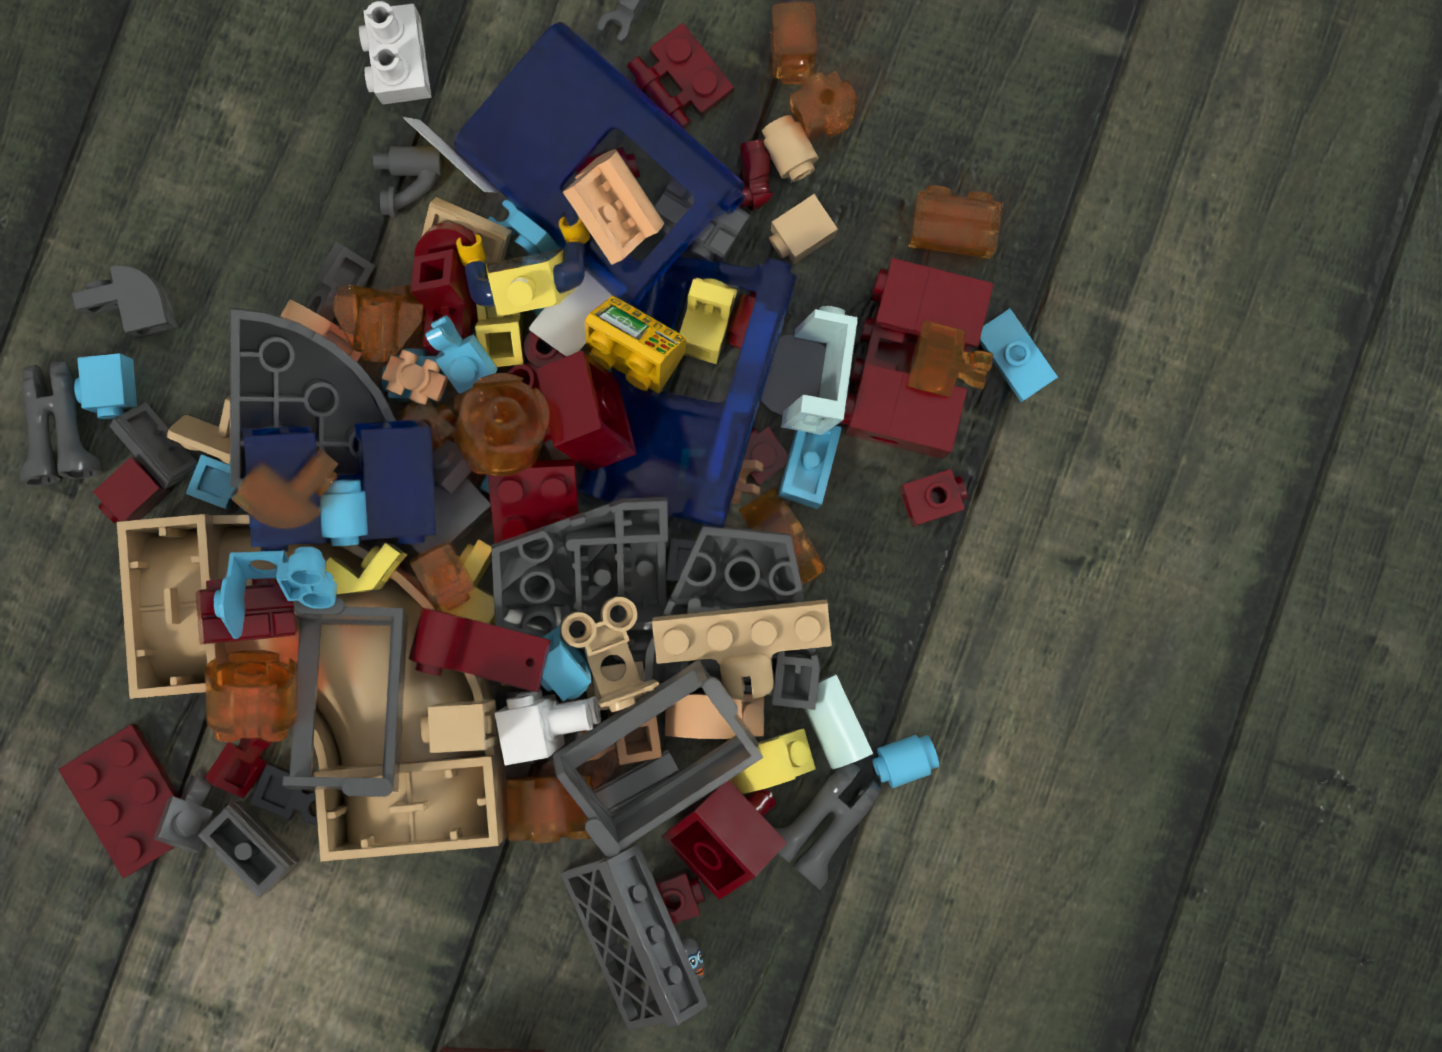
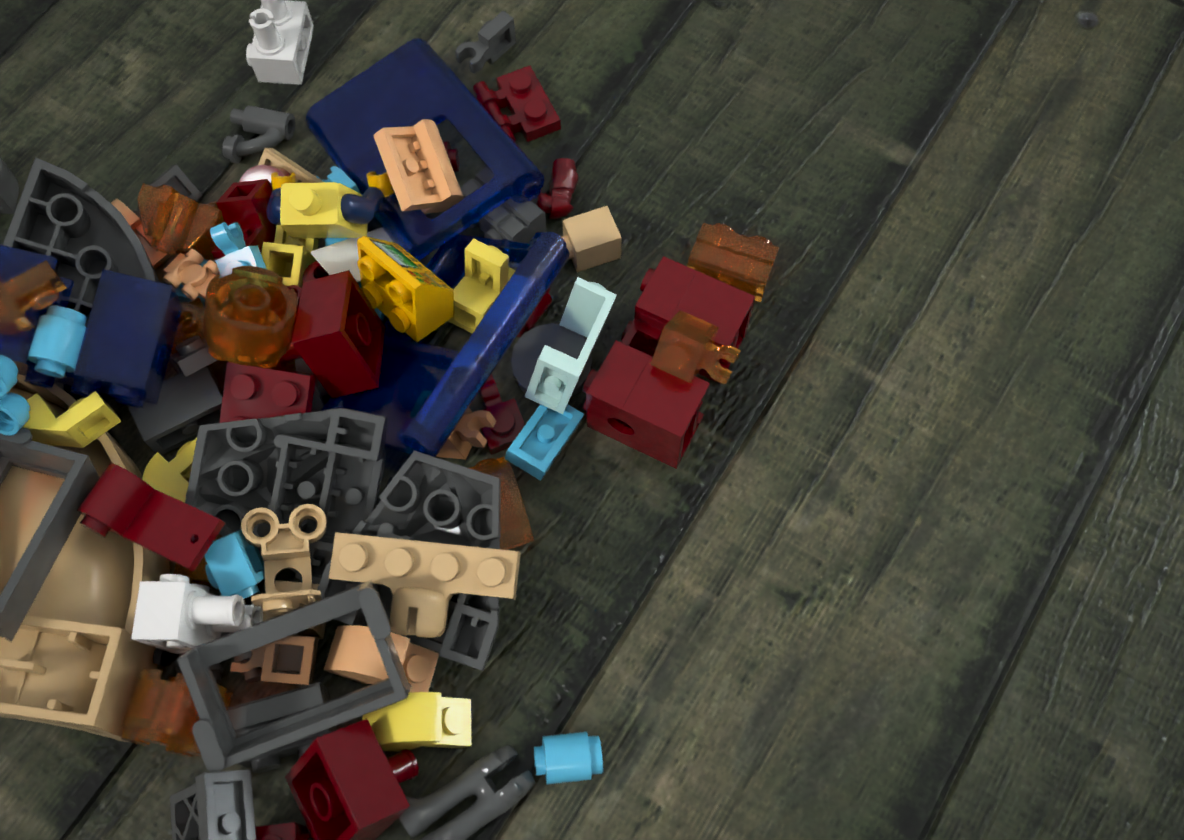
camera: 10 degrees right, 20 degrees down
white sticker [403,117,499,193] -> none
clear orange brick [410,539,474,611] -> none
tan brick [421,700,497,753] -> none
tan brick [762,115,819,182] -> none
clear orange brick [770,2,817,84] -> none
clear orange brick [789,71,858,141] -> none
light aqua brick [804,673,873,769] -> none
dark red brick [899,469,968,527] -> none
medium azure plate [979,308,1058,402] -> none

